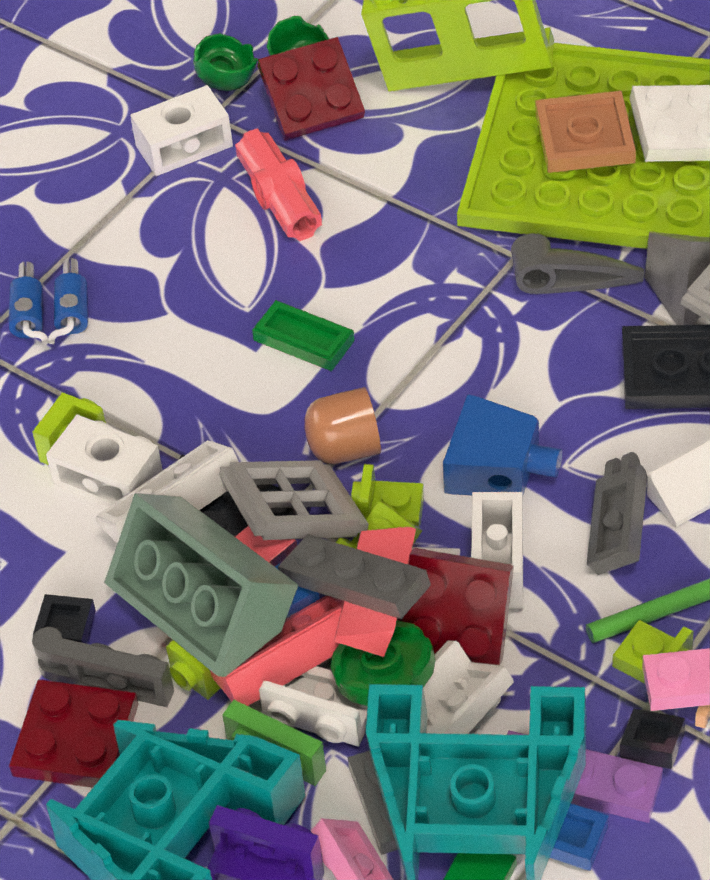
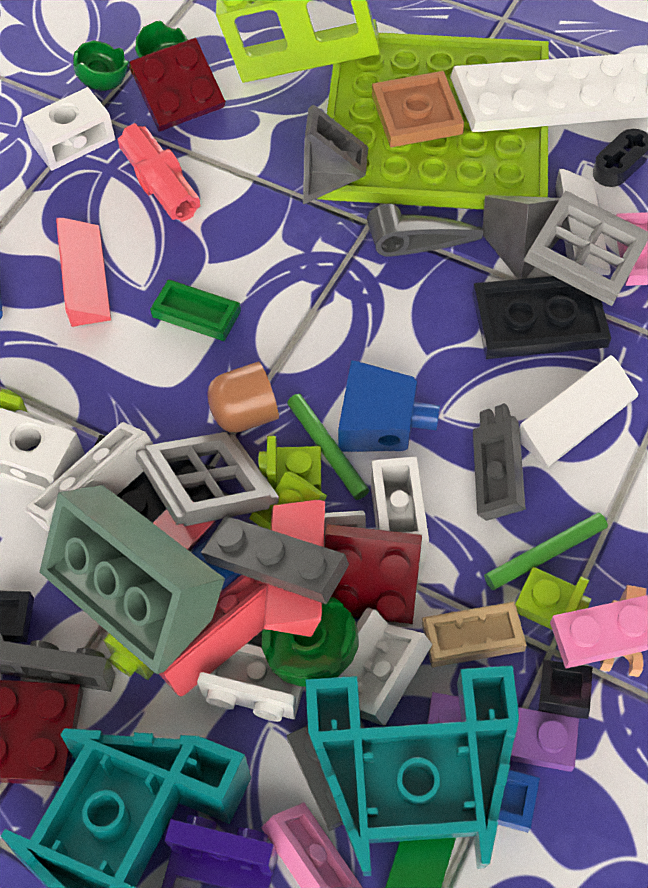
camera: 10 degrees left, 10 degrees up
bright green plate [222,700,326,786] -> none
none -> coral slope [56,218,111,327]
none -> bright green bar [287,394,370,500]
none -> flat silver slope [303,105,368,204]
none -> tan plate [421,601,527,668]

